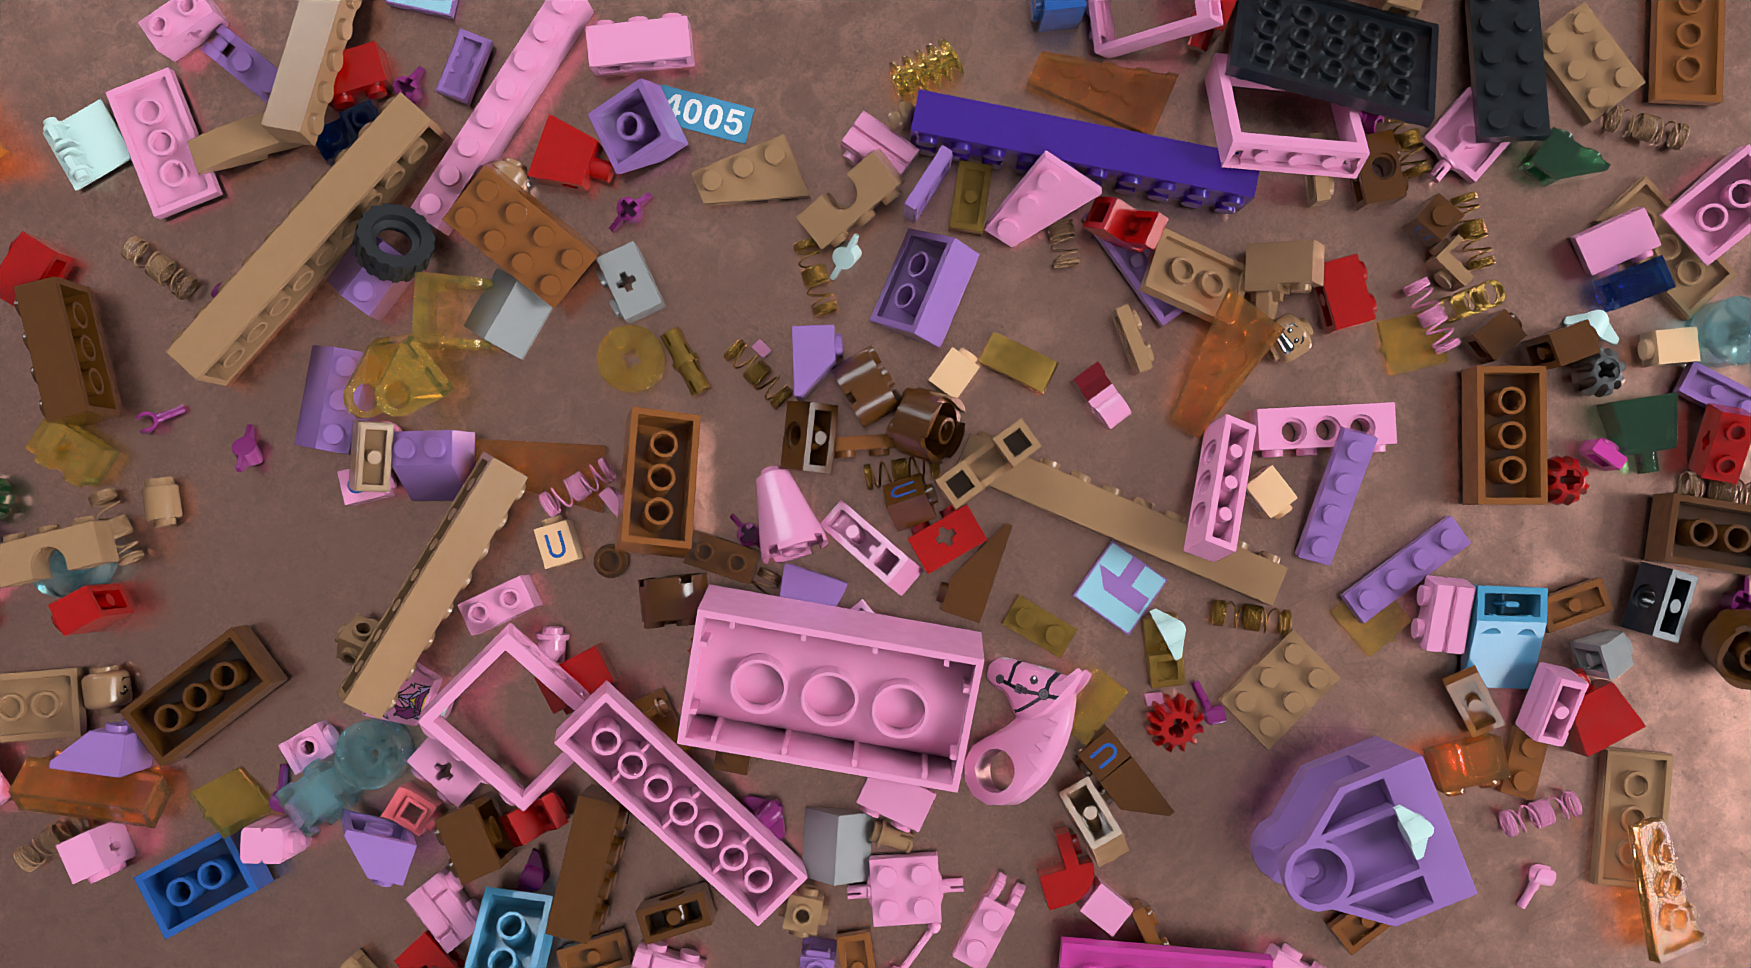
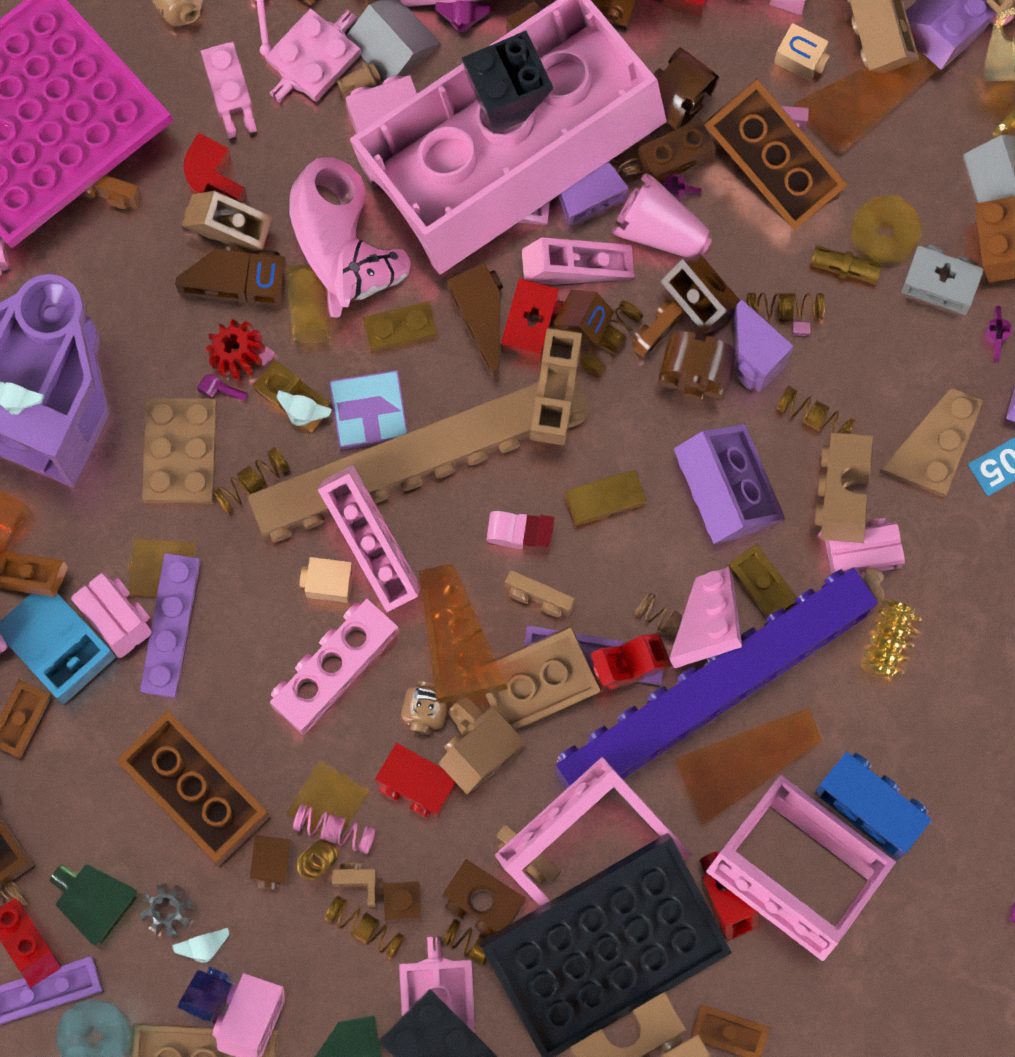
camera: 130 degrees right, 10 degrees down
bright pink piece [539,457,617,518] -> none
reddish brown plate [594,544,628,578] -> none
light aqua piece [830,233,862,280] -> none
reddish brown brick [887,387,966,464] -> none
medium lavender tile [903,145,953,223] -> none
light nougat brick [928,347,980,398] -> none
bright pink brick [1076,876,1134,937] -> none
medium lavender plate [1295,426,1378,566] -> none
reddish brown brick [1521,319,1601,370] -> none
red piece [1547,455,1590,506] -> none
dark pink plate [1577,438,1628,471] -> none
light nougat brick [1638,327,1701,368] -> none
none -> black slope [462,31,553,134]

